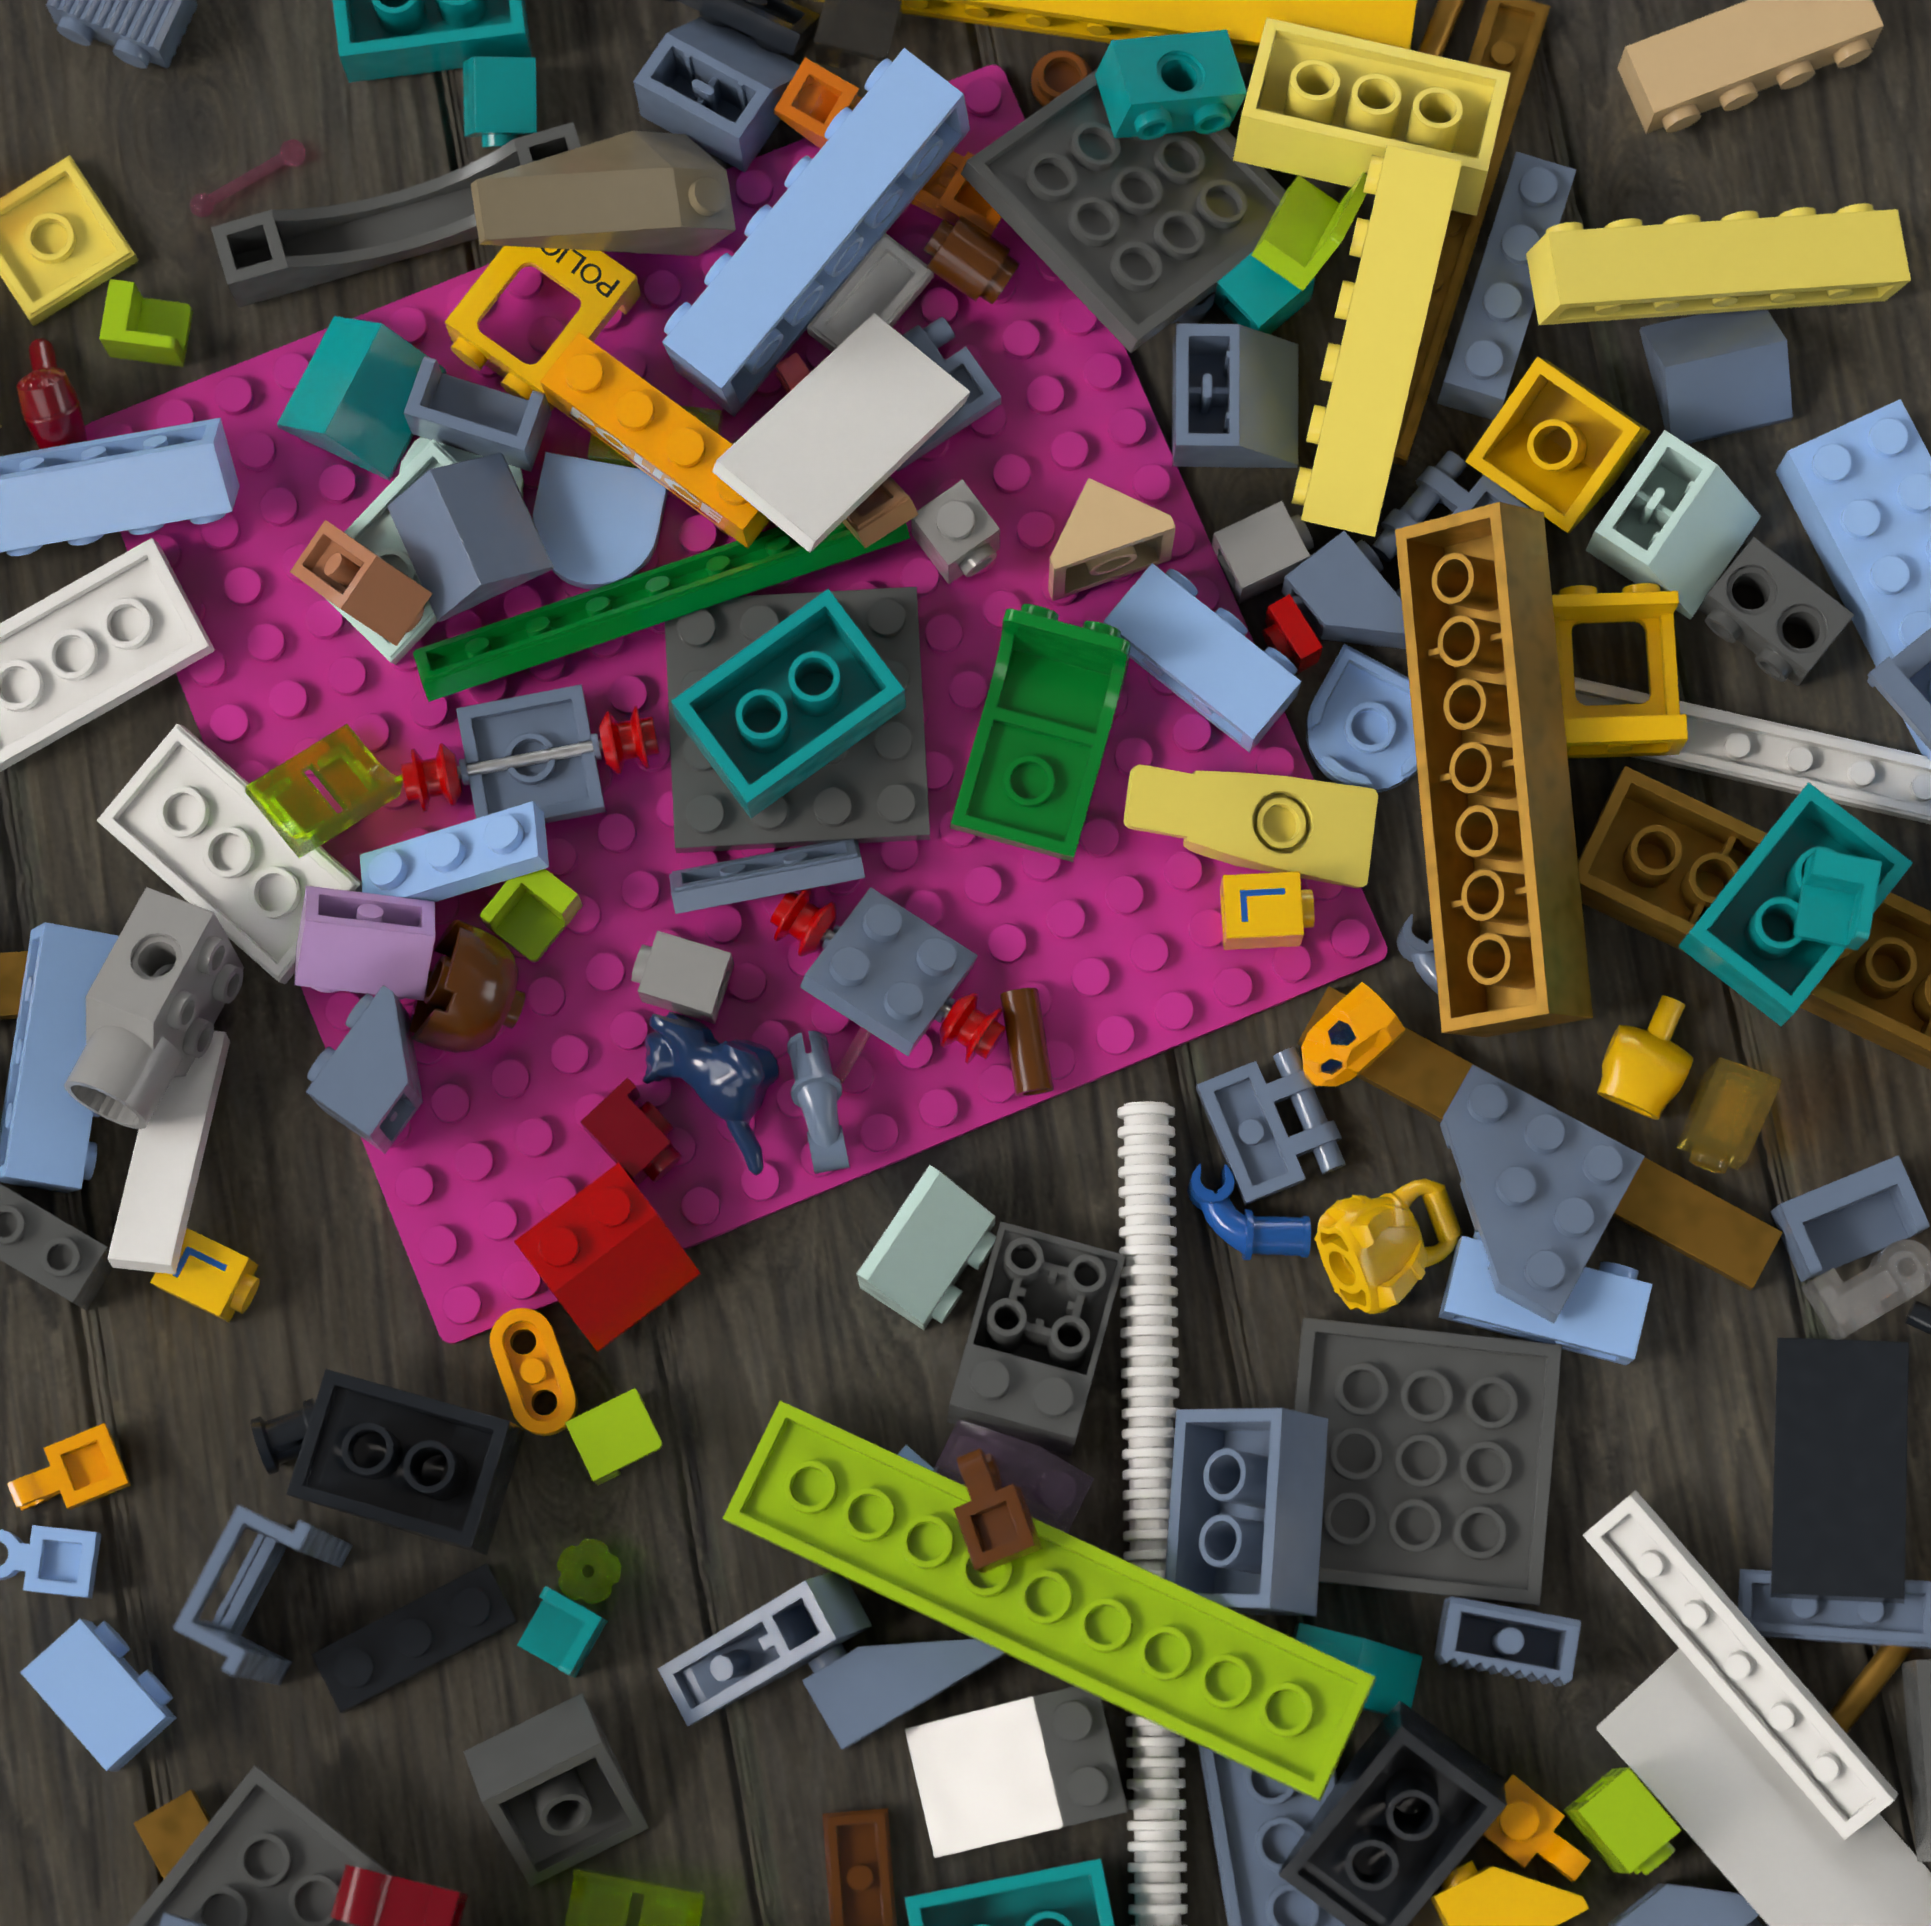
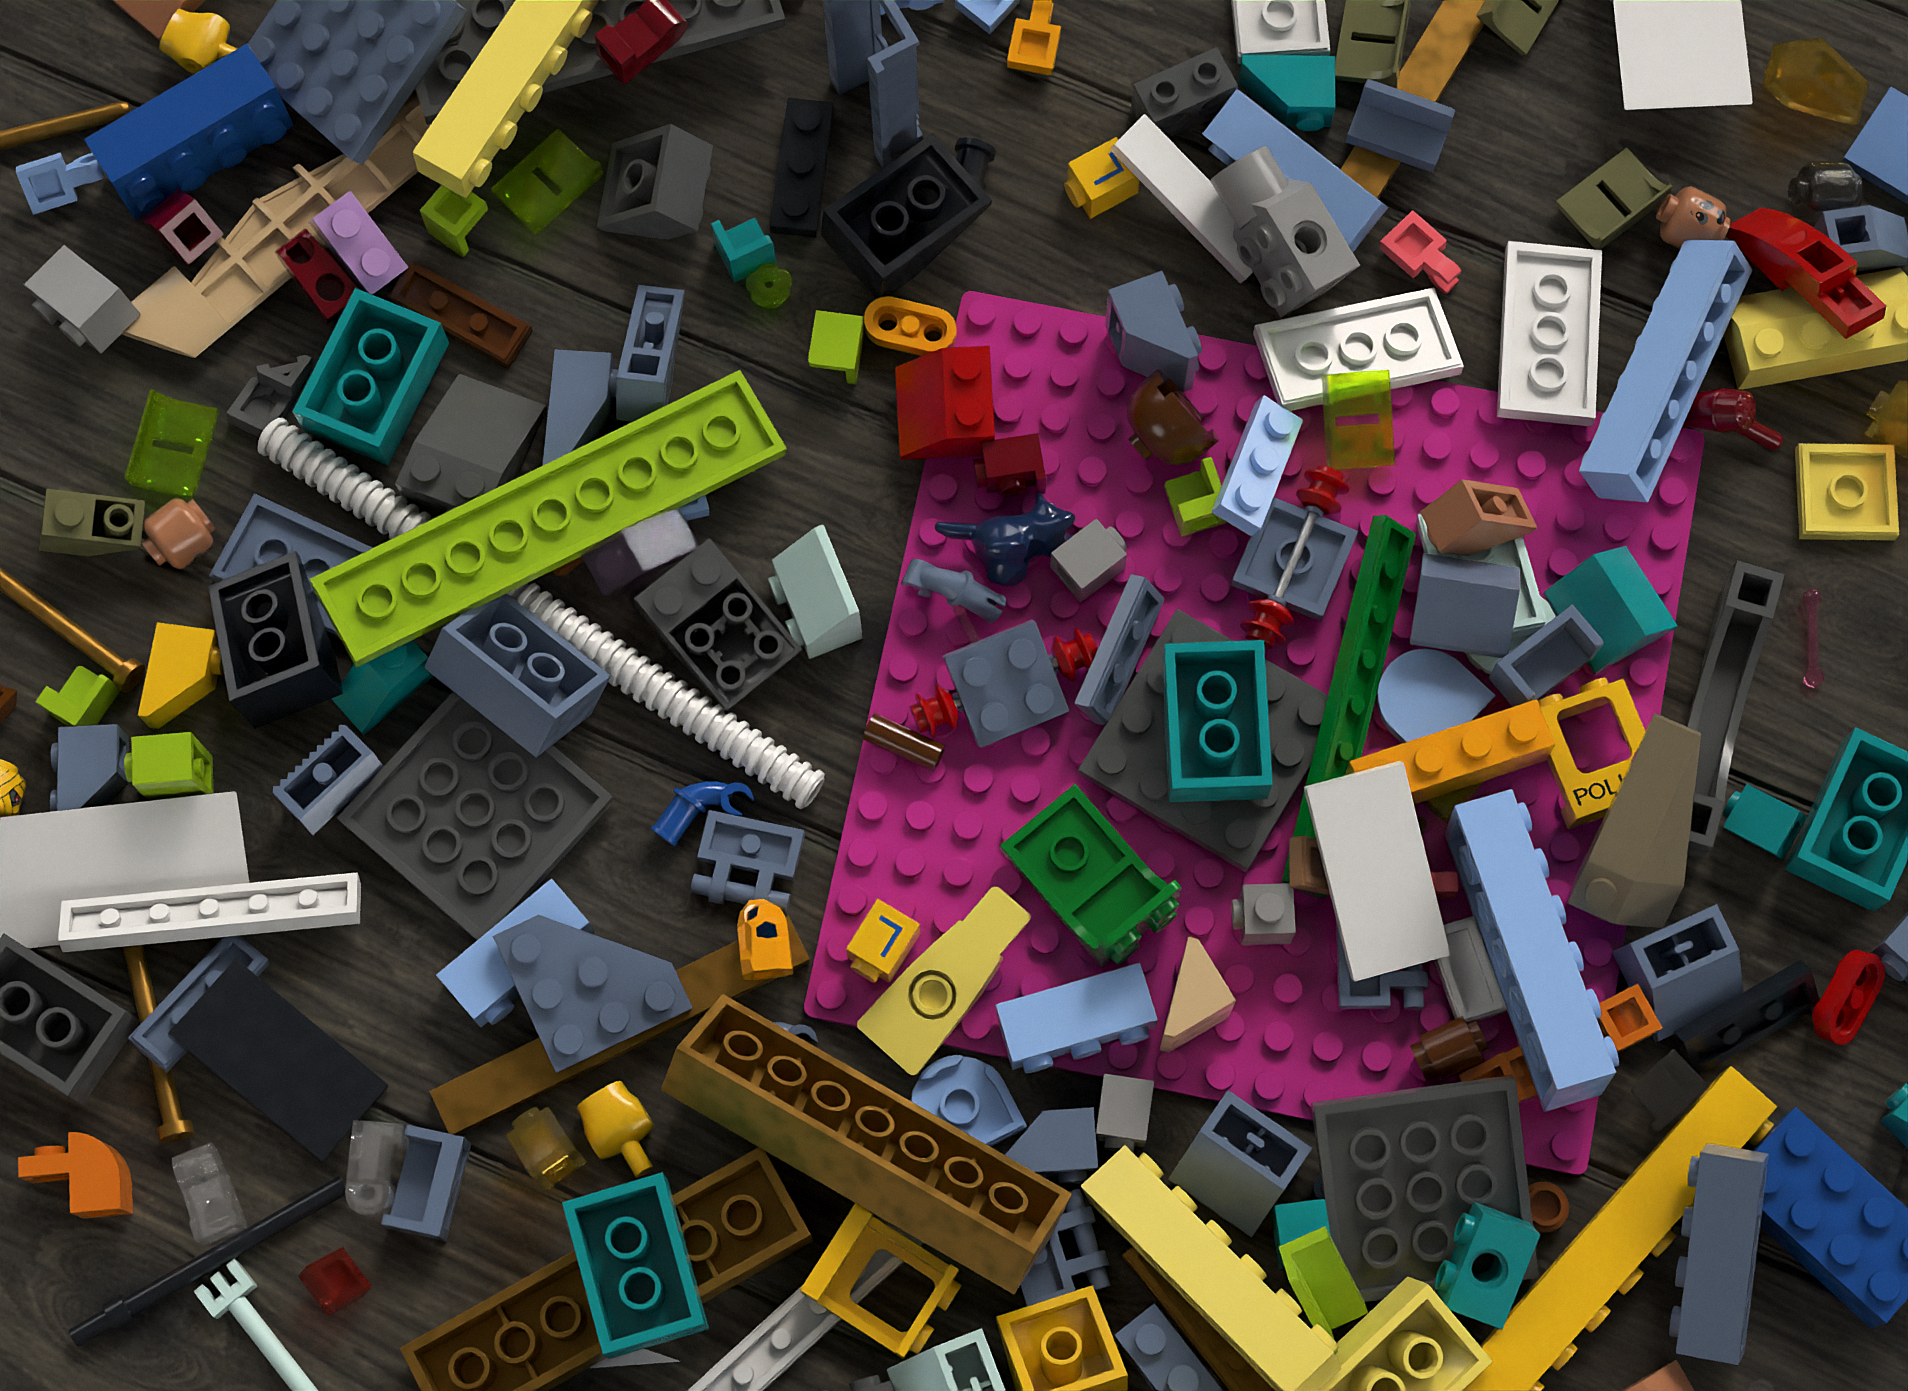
camera: 125 degrees right, 5 degrees down
lime panel [99,279,193,367] -> none
lavender brick [295,886,435,1001] -> none
reddish brown plate [954,1448,1042,1573] -> none
red plate [1262,594,1323,674] -> none
yellow piece [1314,1178,1462,1314] -> none
light orange plate [1482,1774,1591,1882] -> none
teal panel [1793,849,1882,950] -> none
none -> coral plate [1379,210,1462,294]

